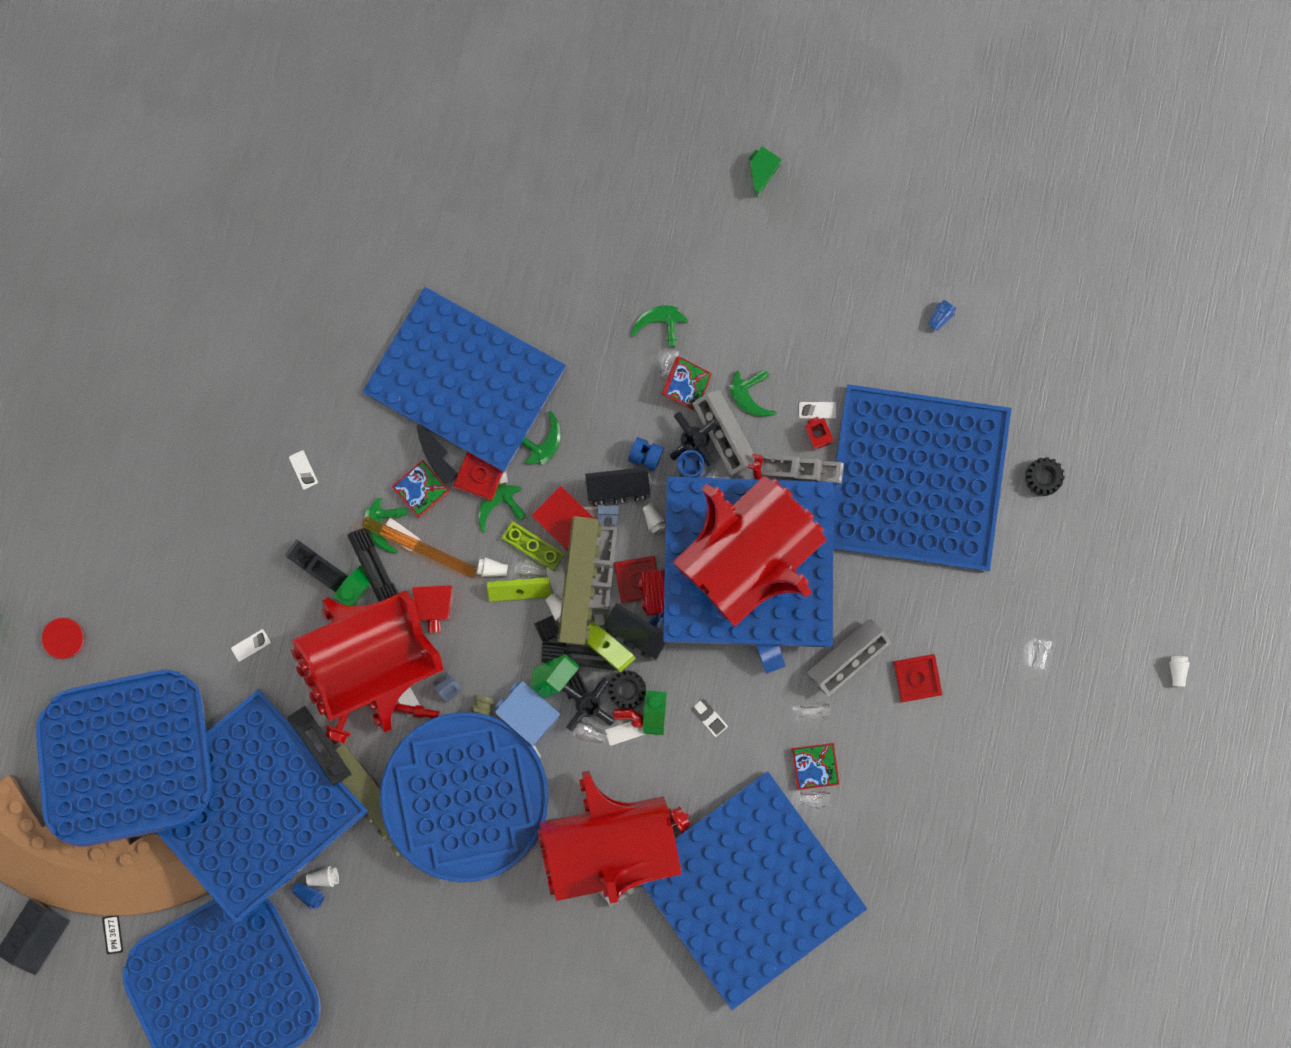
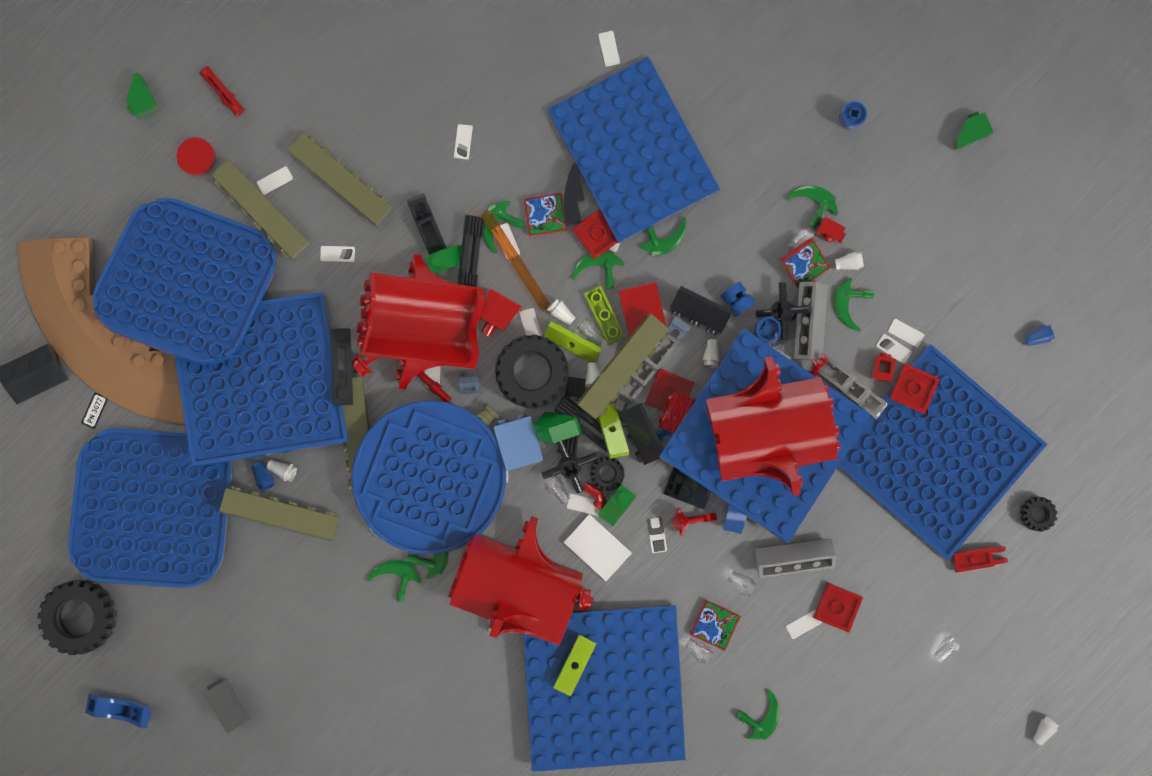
camera: 25 degrees right, 5 degrees up
none -> red pin [199,66,245,117]
none -> olive brick [212,159,310,259]
none -> olive brick [219,486,339,542]
none -> white sticker [257,166,293,195]
none -> olive brick [288,133,392,226]
none -> green piece [366,560,421,602]
none -> green piece [406,552,449,580]
none -> black tyre [495,334,569,408]
none -> white sticker [519,308,543,337]
none -> lime tile [553,635,597,696]
none -> white tile [564,514,632,581]
none -> white sticker [598,31,620,67]
none -> black slope [663,467,711,510]
none -> red piece [671,507,717,537]
none -> green piece [736,689,780,741]
none -> white sticker [786,610,822,639]
none -> red brick [814,216,846,244]
none -> white cone [835,251,864,270]
none -> blue wheel [839,101,867,130]
none -> white sticker [888,319,924,347]
none -> red tile [889,363,940,414]
none -> red hinge [952,546,1008,573]

